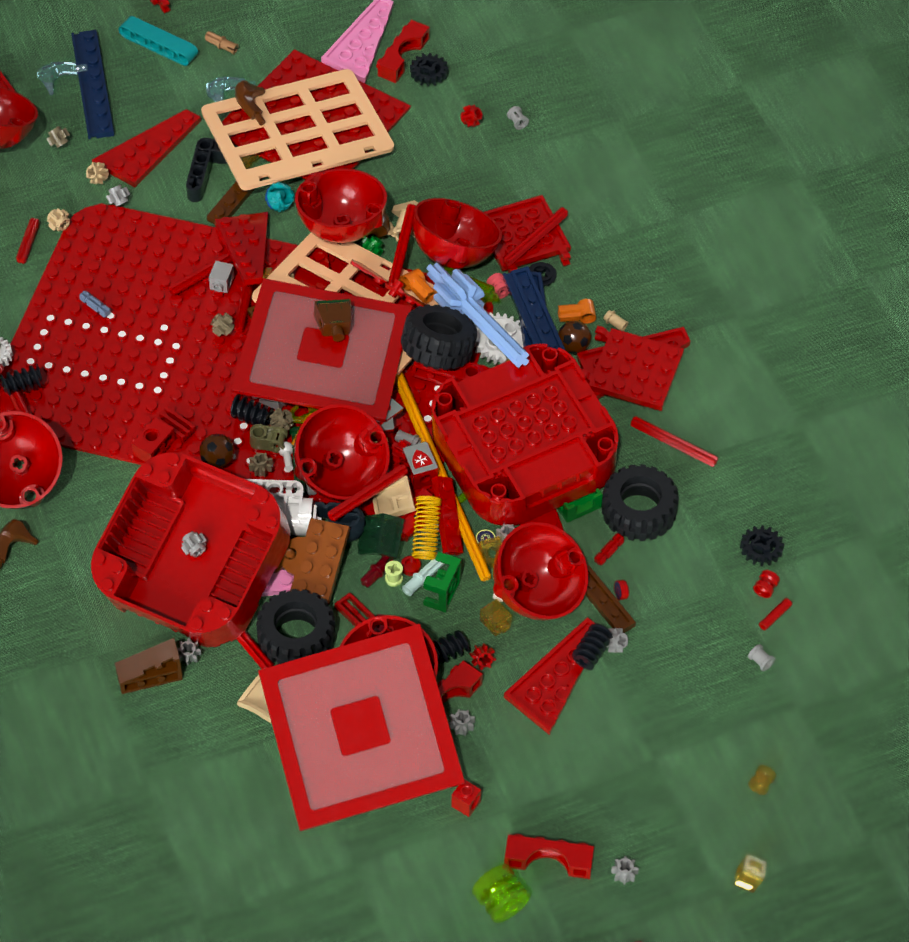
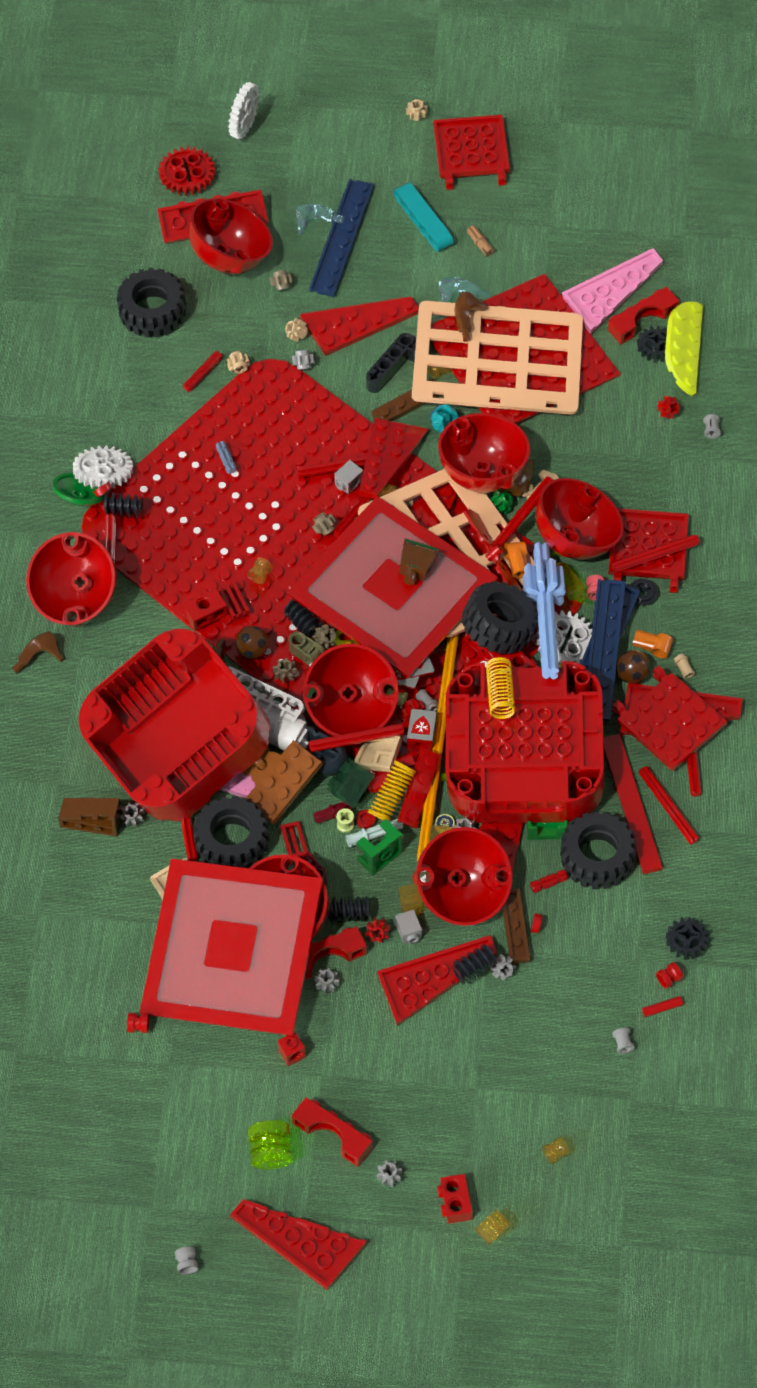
camera: 30 degrees right, 5 degrees up
light grey gear [181,531,207,557] -> none
none -> red wheel [127,1013,149,1033]
none -> clear yellow wheel [248,557,273,584]
none -> light grey brick [395,910,422,945]
none -> red brick [437,1174,472,1224]
none -> yellow piece [486,657,515,719]
none -> red tile [603,734,662,874]
none -> neon yellow plate [665,302,703,396]
none -> red axle [687,751,701,797]

